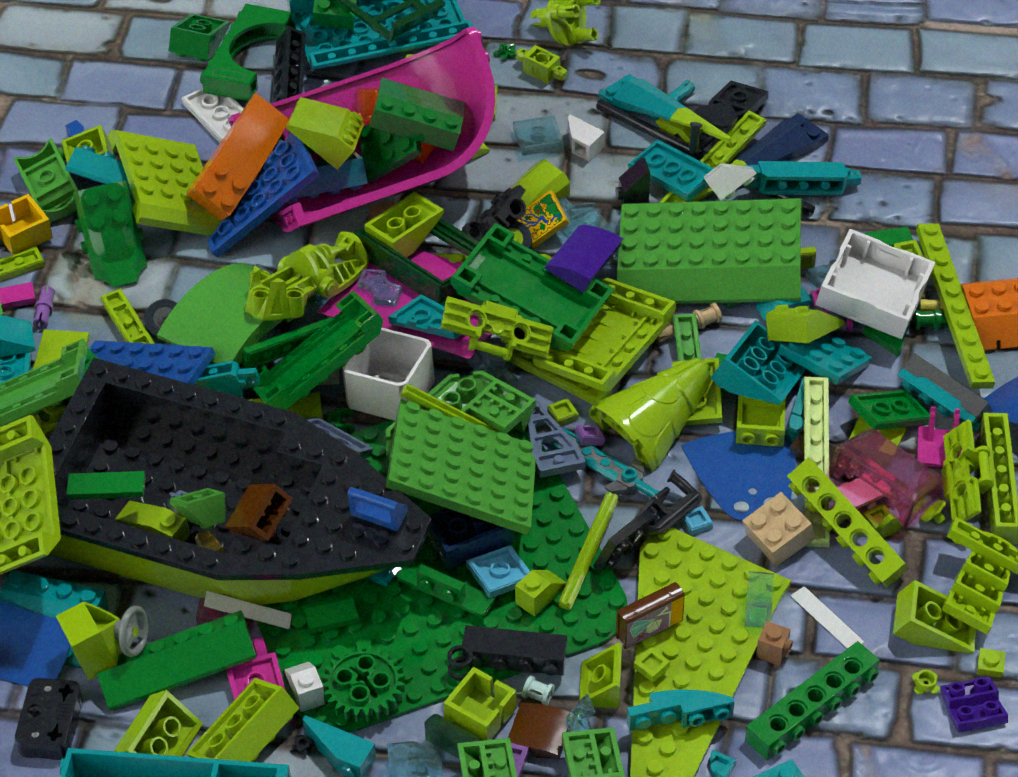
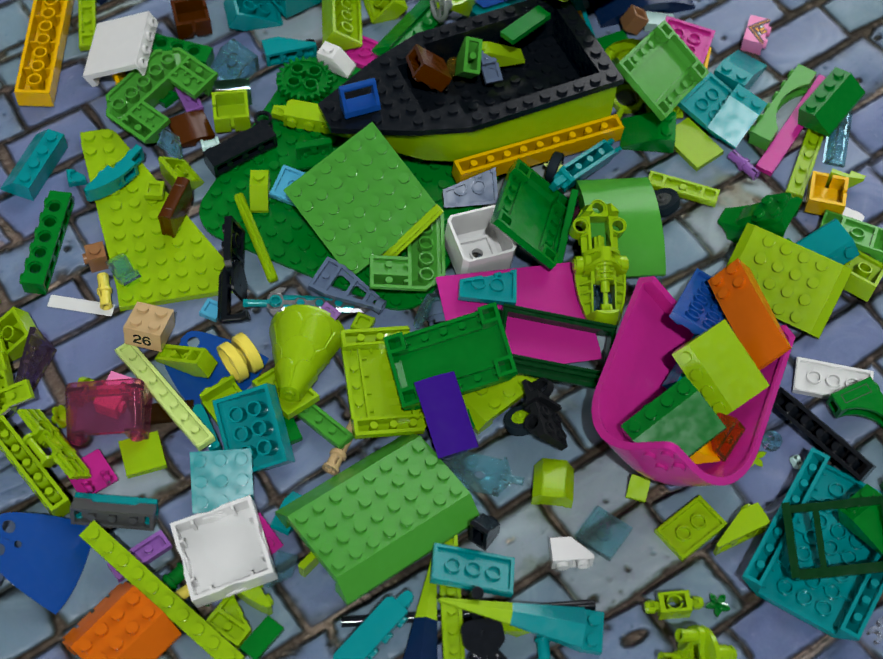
camera: 135 degrees right, 10 degrees up
blue wing [89,340,215,385] -> none
clear light blue tile [358,269,402,306] -> none
lime slope [364,192,444,257] -> none
lime piece [440,296,553,361] -> none
tile [518,190,570,248] -> none
white slope [704,163,757,200] -> none
lime slope [766,305,845,343] -> none
lime brick [787,457,909,588] -> none
green tile [848,390,930,431] -> none
none -> clear purple wing [15,327,57,392]
none -> light yellow pin [97,272,112,310]
none -> medium lavender plate [107,529,173,583]
none -> lime slope [155,344,218,378]
none -> light yellow wheel [217,332,264,383]
none -> lime hinge [271,99,350,138]

